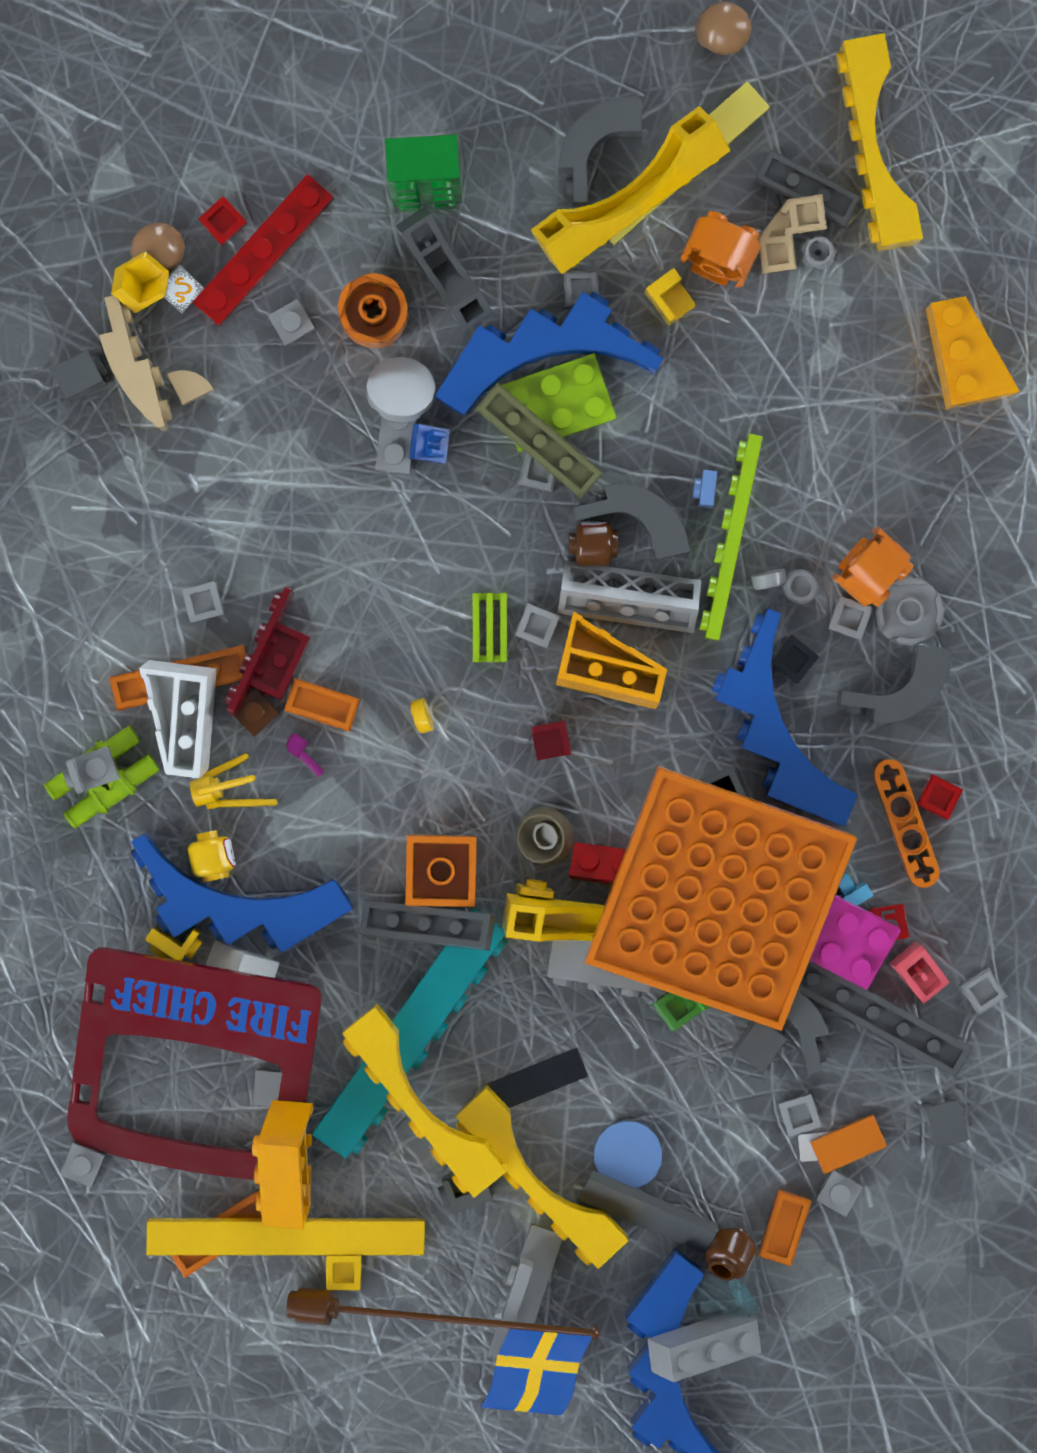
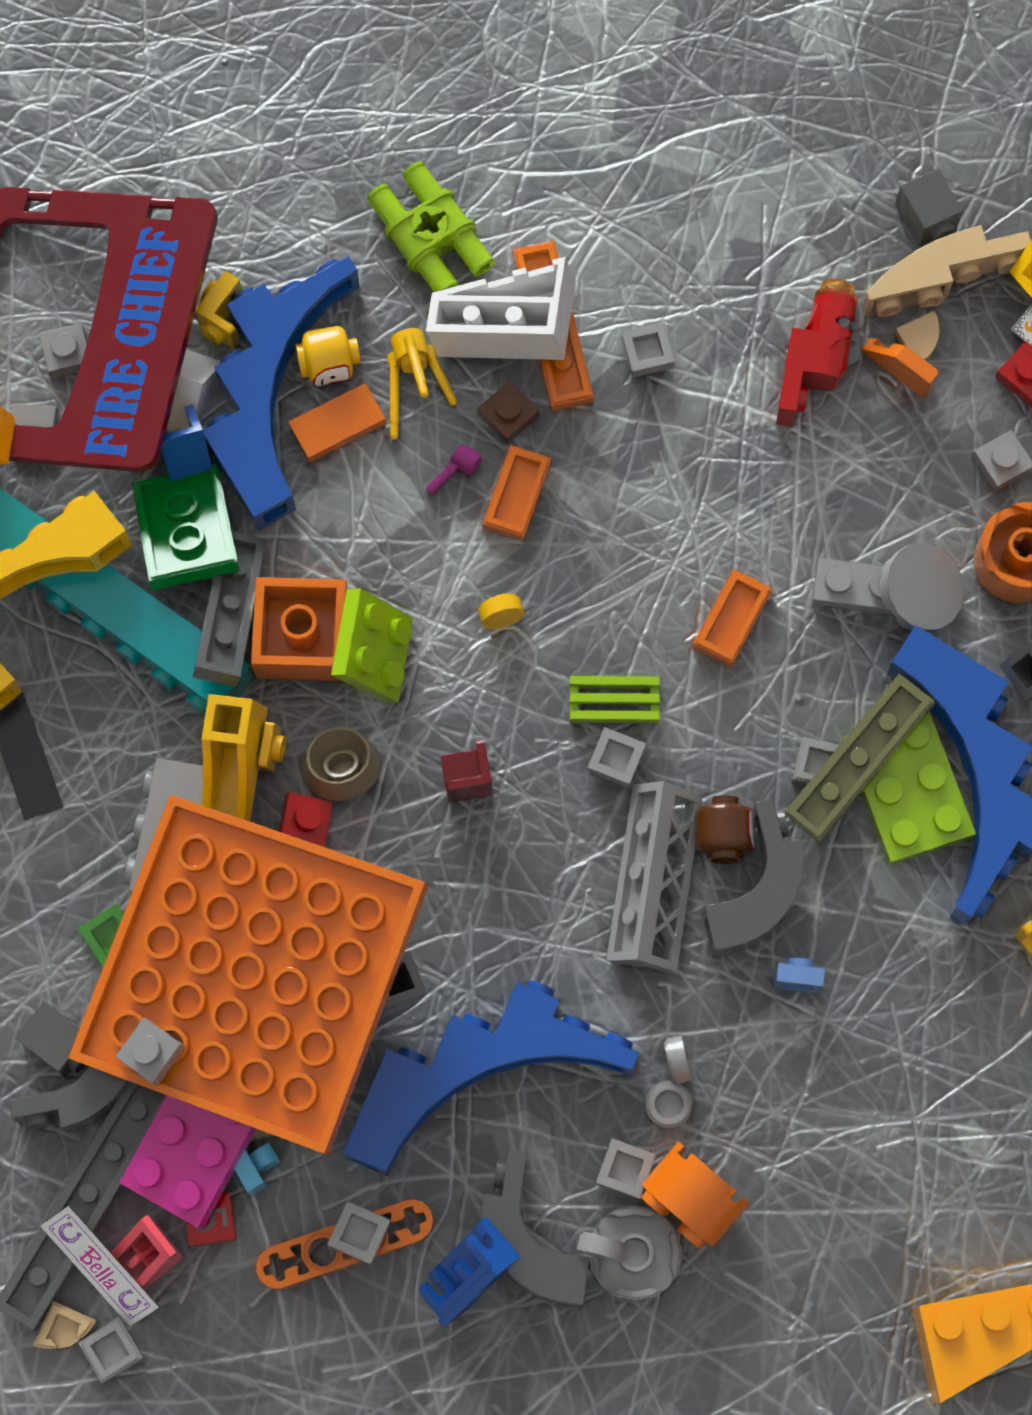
camera: 90 degrees right, 15 degrees down
light grey bracket [63,746,120,794] -> none
dark red bracket [225,586,311,718] -> none
blue tile [409,424,450,464] -> none
light orange wedge [555,612,667,710] -> none
lime plate [699,433,763,641] -> none
black tile [771,635,819,684] -> none
red tile [916,774,963,820] -> none
none -> tan tile [33,1301,98,1350]
none -> light grey plate [39,323,87,378]
none -> white sticker [40,1206,159,1326]
none -> light grey plate [116,1017,185,1086]
none -> green tile [131,463,240,591]
none -> blue panel [160,404,213,481]
none -> orange tile [288,383,386,463]
none -> light grey plate [327,1201,391,1266]
none -> lime plate [331,588,413,703]
none -> blue hinge [419,1217,521,1328]
none -> light grey tile [576,1232,626,1263]
none -> orange tile [692,569,773,668]
none -> red plate [776,279,860,427]
none -> orange tile [861,338,939,399]

